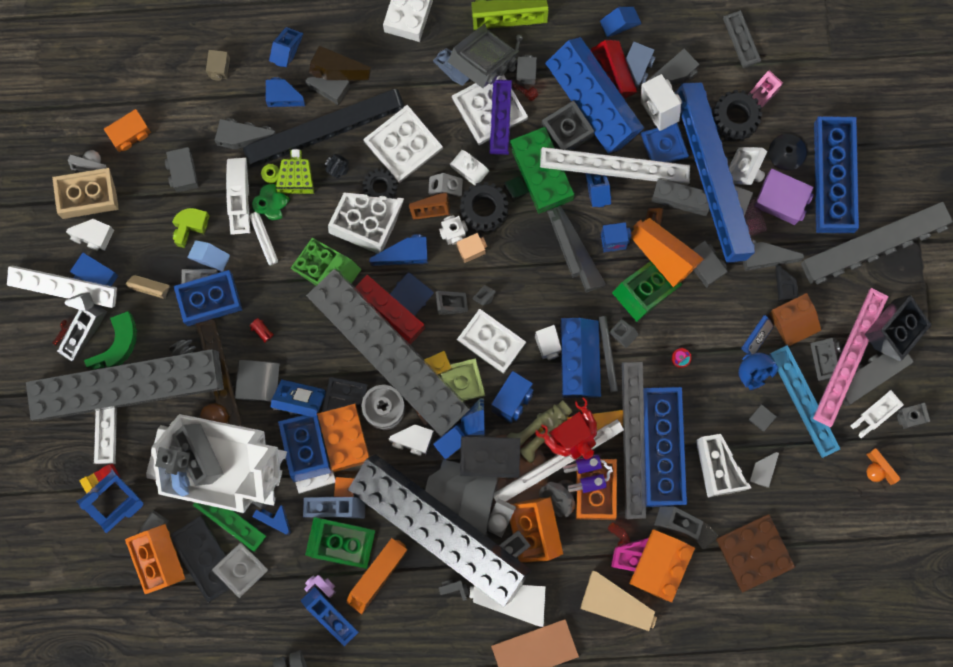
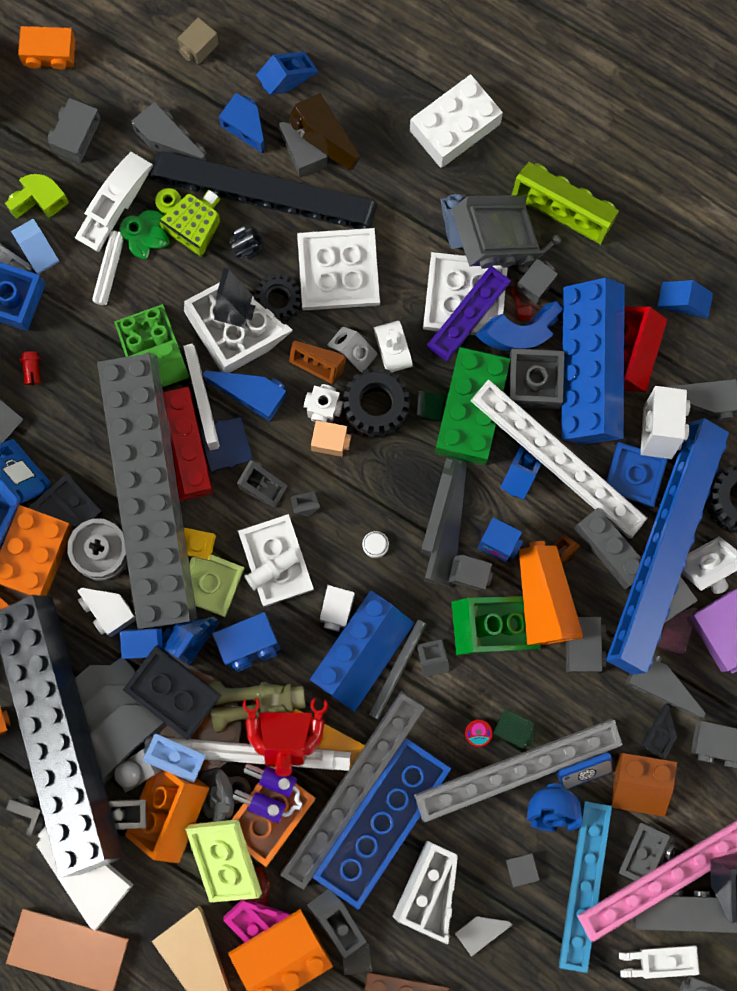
camera: 30 degrees right, 0 degrees up
sand blue slope [626,42,656,89] -> none
none -> light blue plate [143,734,206,783]
none -> white tile [183,344,220,451]
none -> yellowish green tile [186,819,262,902]
none -> black slope [214,268,256,328]
none -> white pin [245,547,299,590]
none -> white piece [363,531,389,558]
none -> light grey tile [414,719,622,822]
none -> dark grey brick [448,555,493,591]
none -> blue arch [476,301,563,351]
none -> clear green brick [492,709,536,749]

